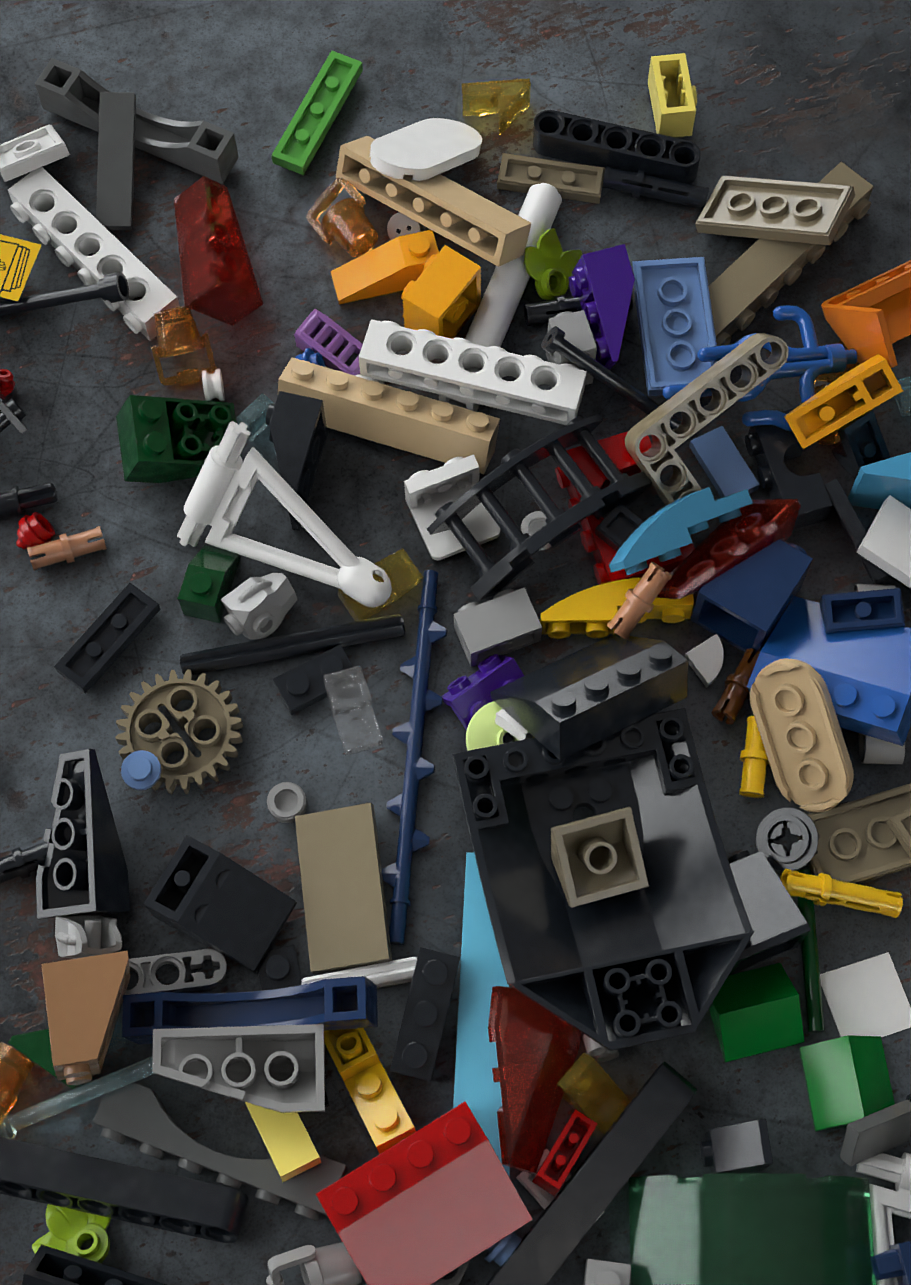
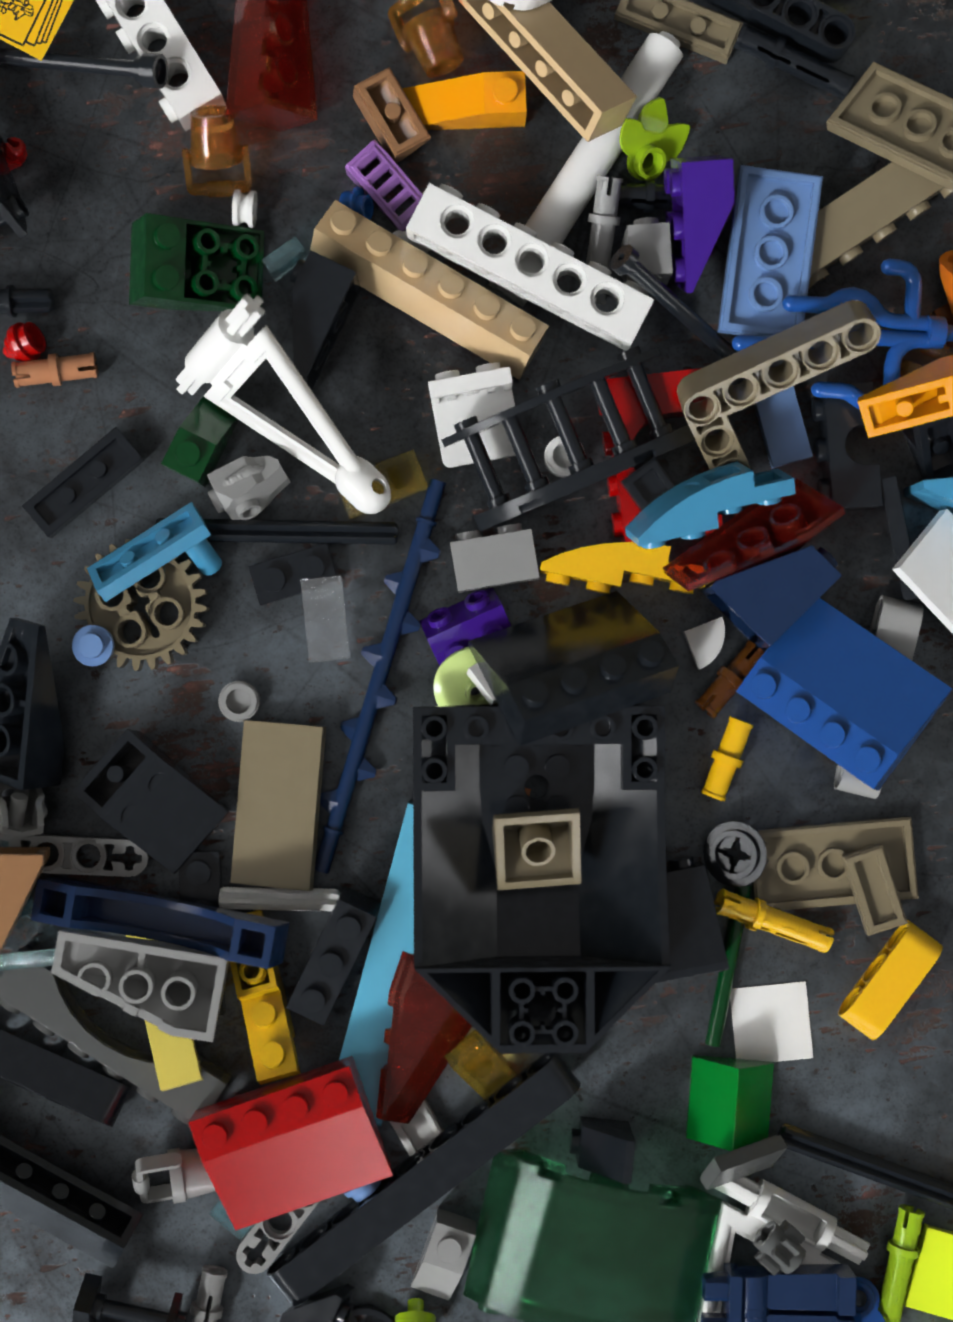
camera: 15 degrees right, 20 degrees up
light grey tile [387,212,424,240] -> none
light orange brick [401,245,481,339] -> none
red piece [532,1109,597,1196] -> none
nougat pin [607,562,672,639] -> none
green slope [709,963,805,1063] -> none
tan tile [750,659,854,812] -> none
dark blue slope [820,588,905,634] -> none
none -> dark azure piece [87,502,222,602]
none -> medium nougat slope [353,67,431,164]
none -> light grey pin [586,175,623,304]

